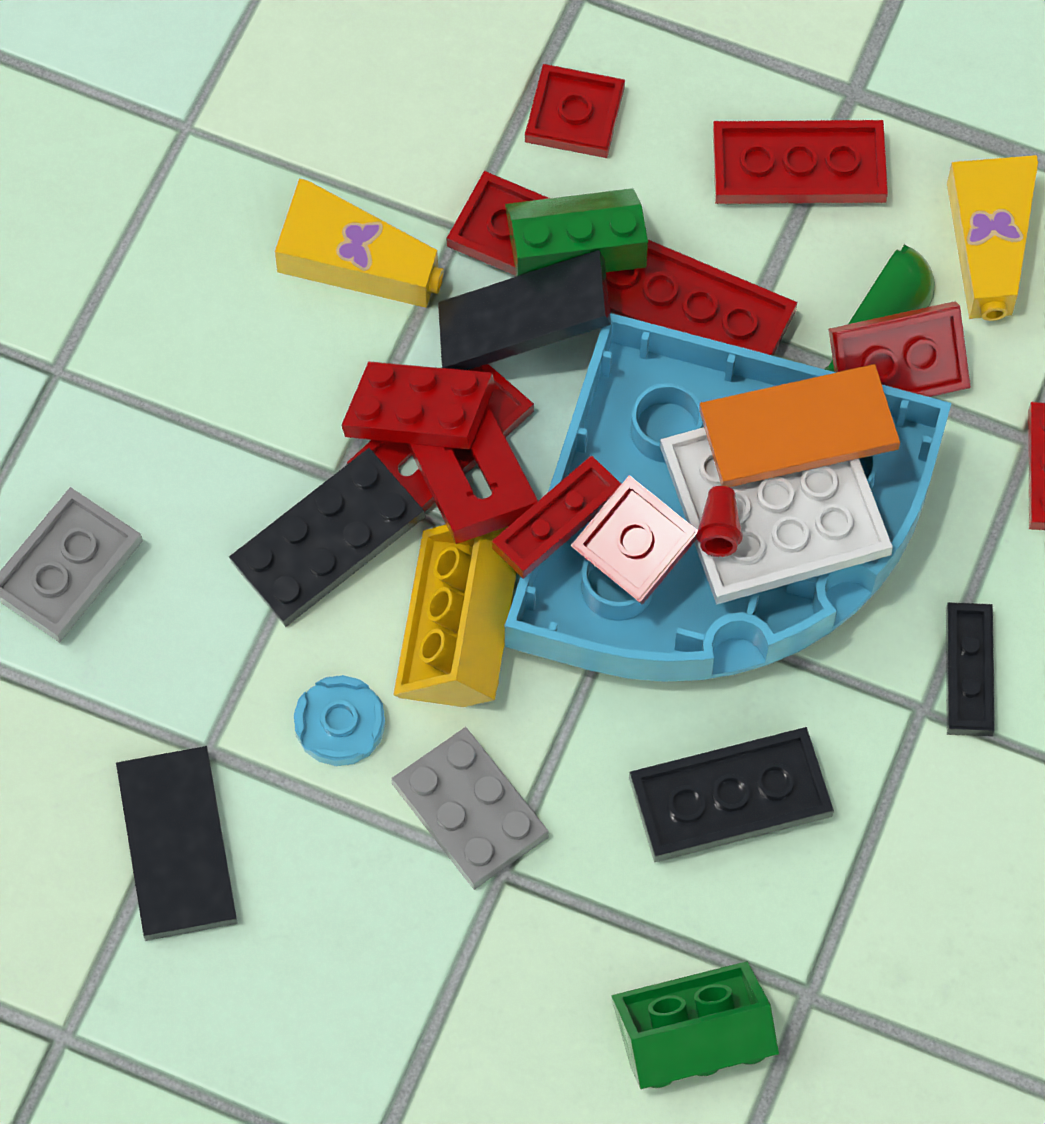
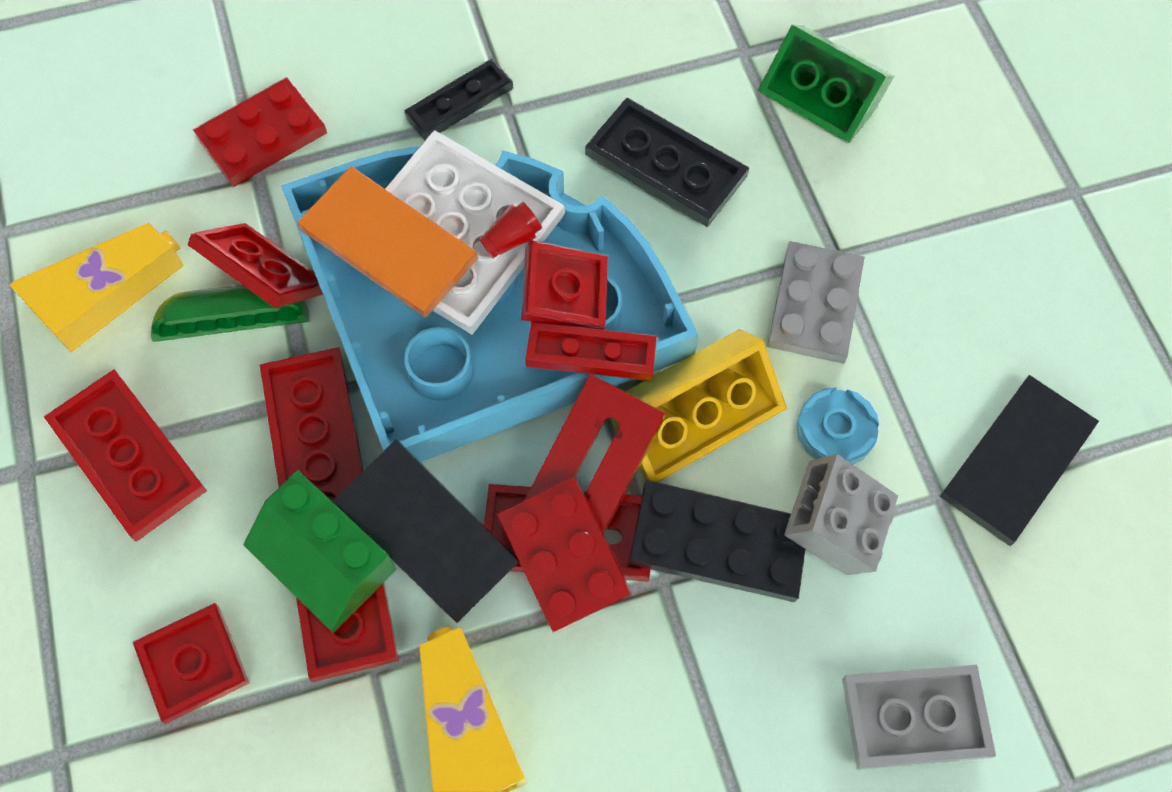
camera: 130 degrees left, 0 degrees up
none -> light grey brick [784,454,898,575]

